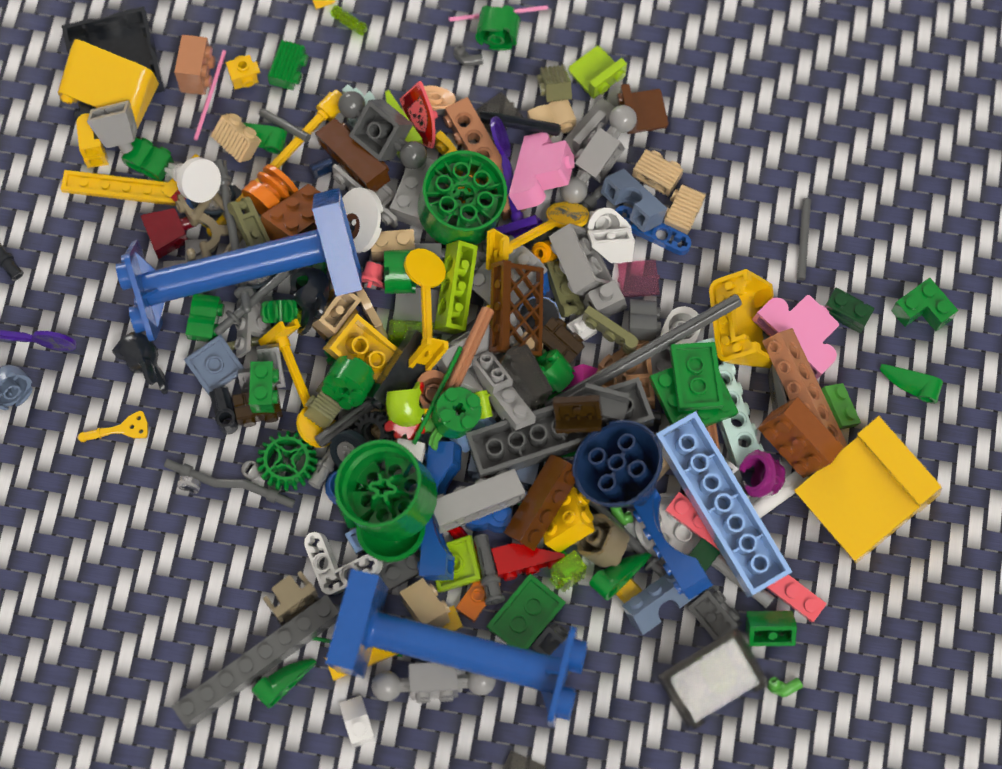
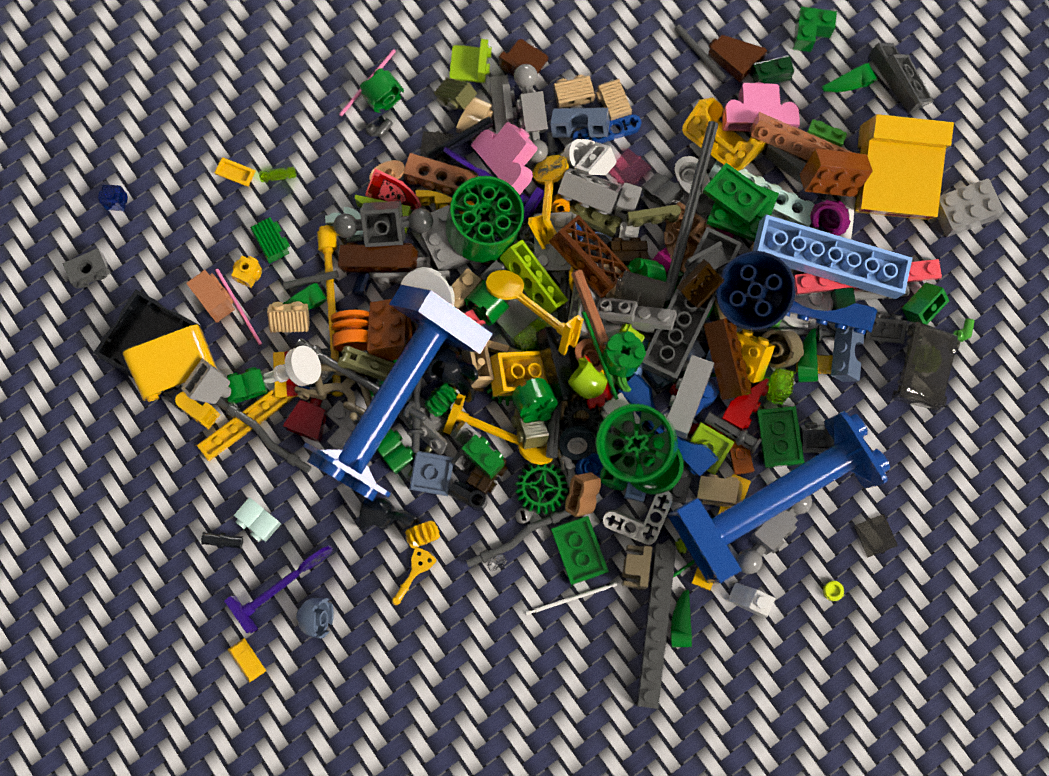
camera: 45 degrees left, 5 degrees up
none -> dark grey bar [215,398,312,473]
none -> light aqua brick [234,497,281,542]
none -> yellow gear [405,521,440,548]
none -> white piece [526,582,617,615]
none -> green plate [551,516,609,586]
none -> medium nougat brick [565,472,601,517]
none -> reddish brown slope [708,35,767,82]
none -> dark grey slope [868,43,934,114]
none -> light grey brick [937,178,1005,237]

